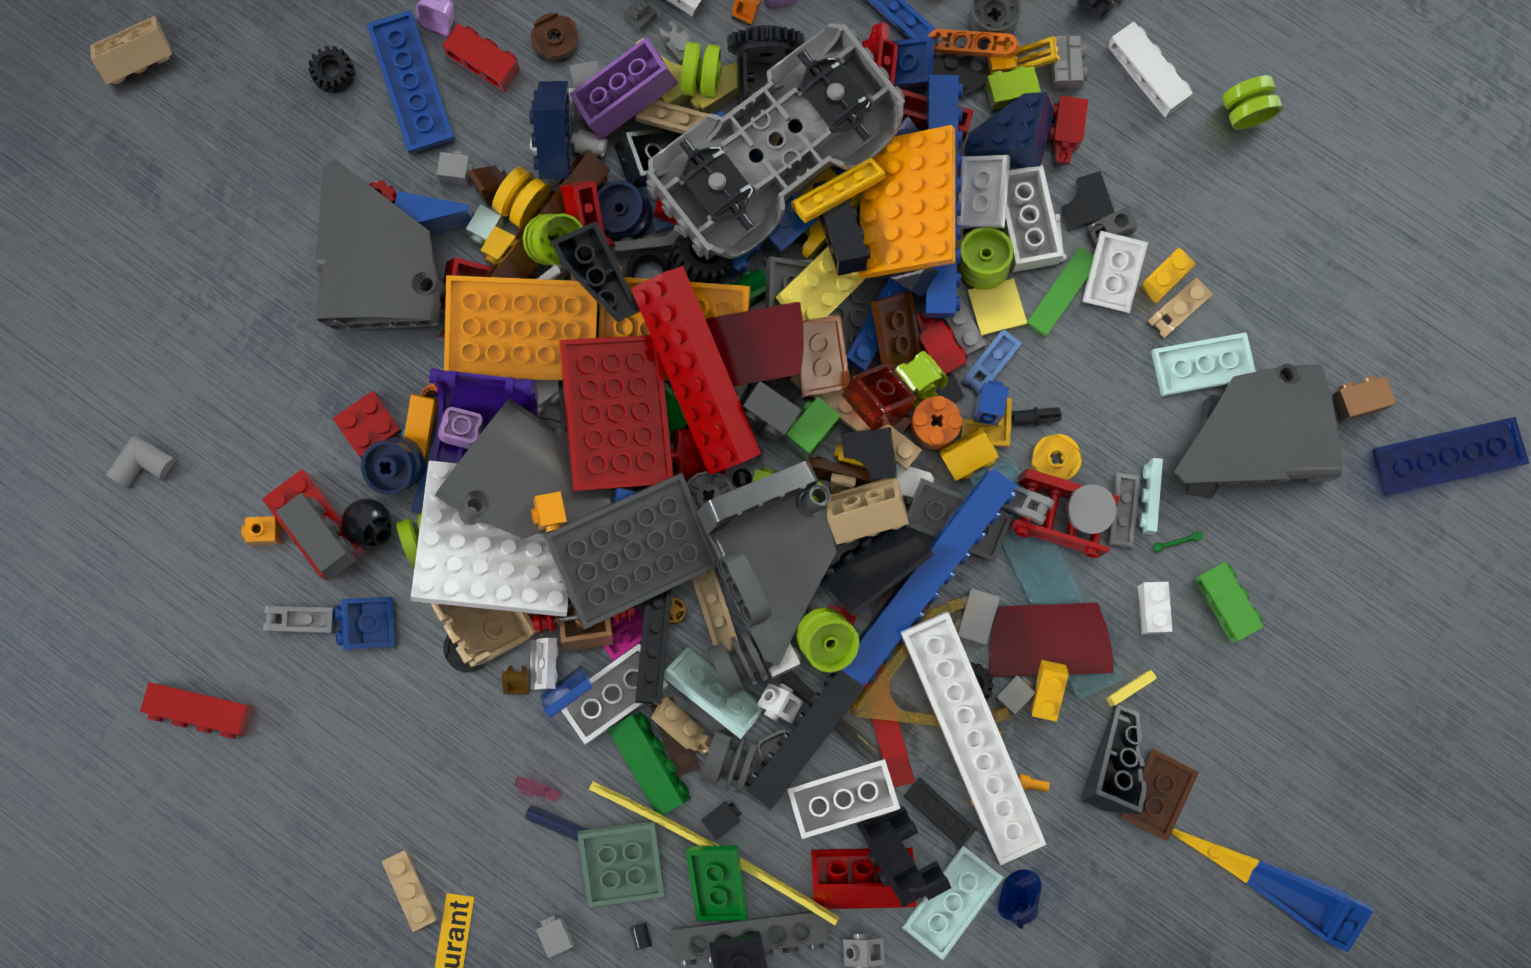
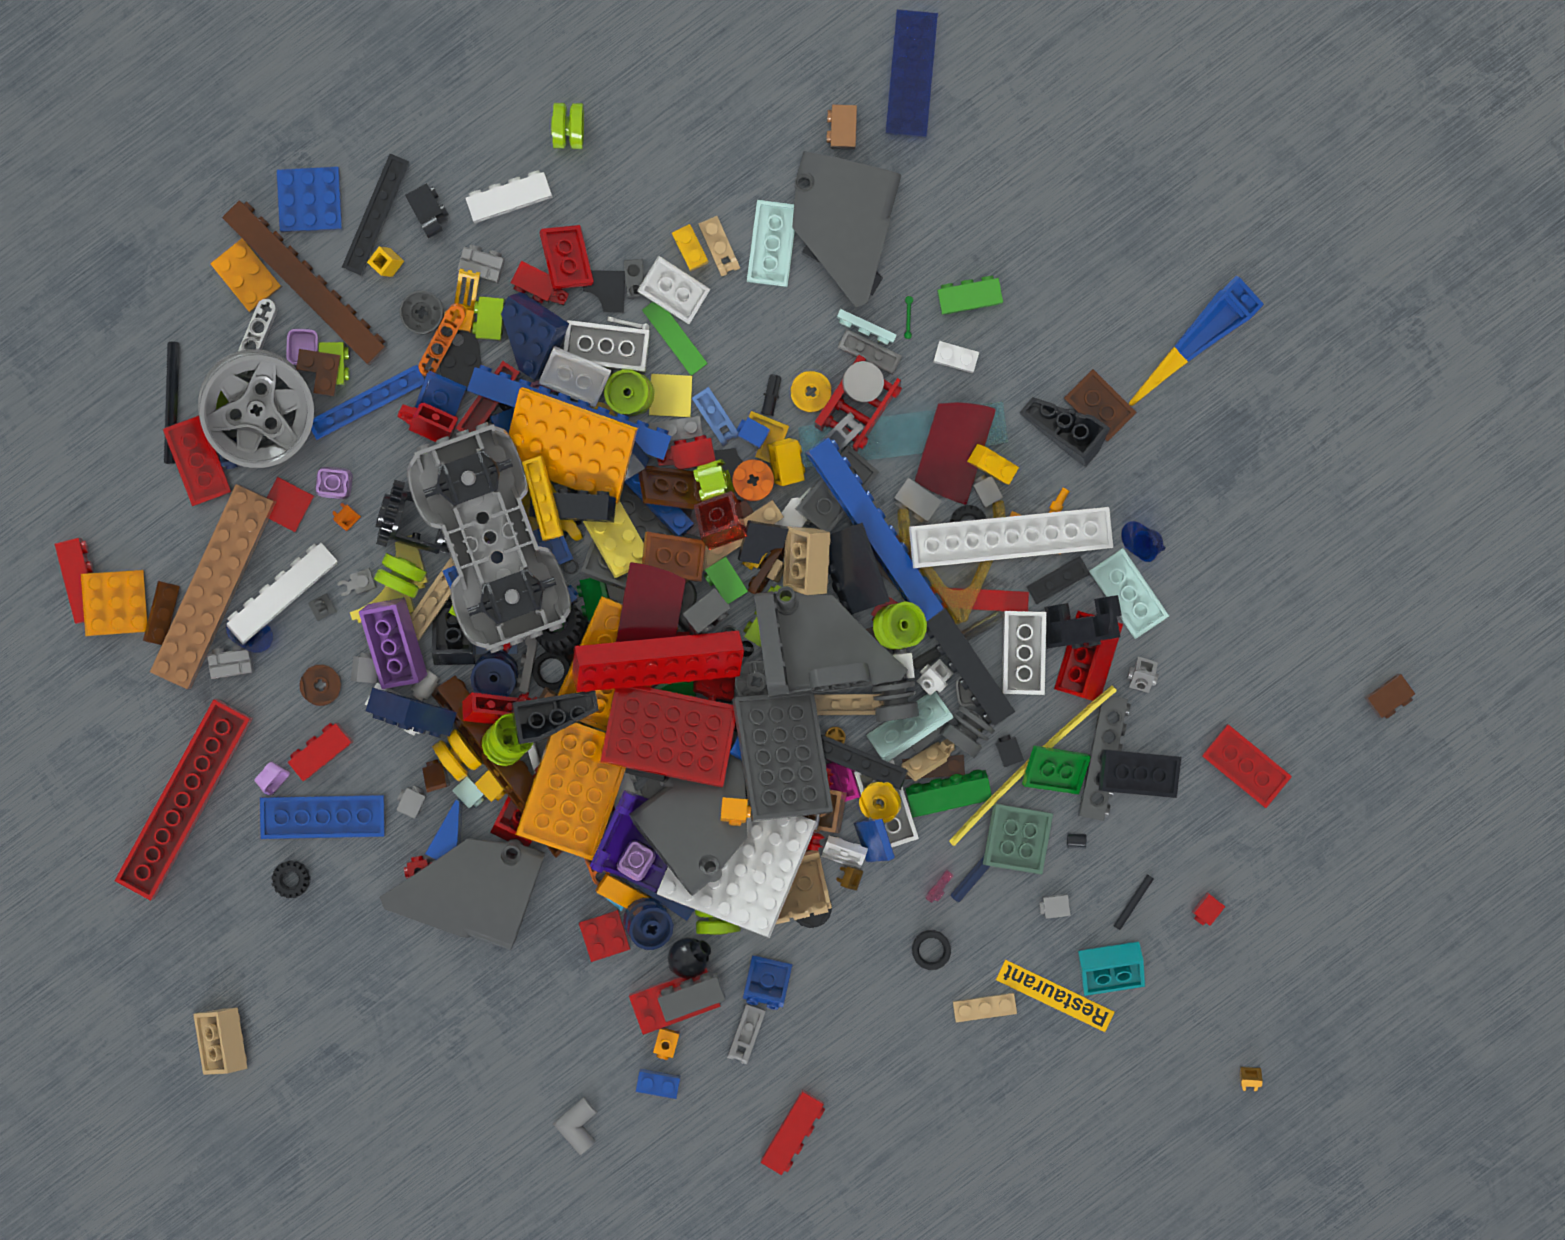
camera: 70 degrees left, 10 degrees up
light yellow tile [1105,670,1157,707] -> none
none -> red plate [539,225,594,289]
none -> blue brick [636,1069,681,1099]
none -> yellow plate [859,782,901,823]
none -> black tyre [912,930,951,970]

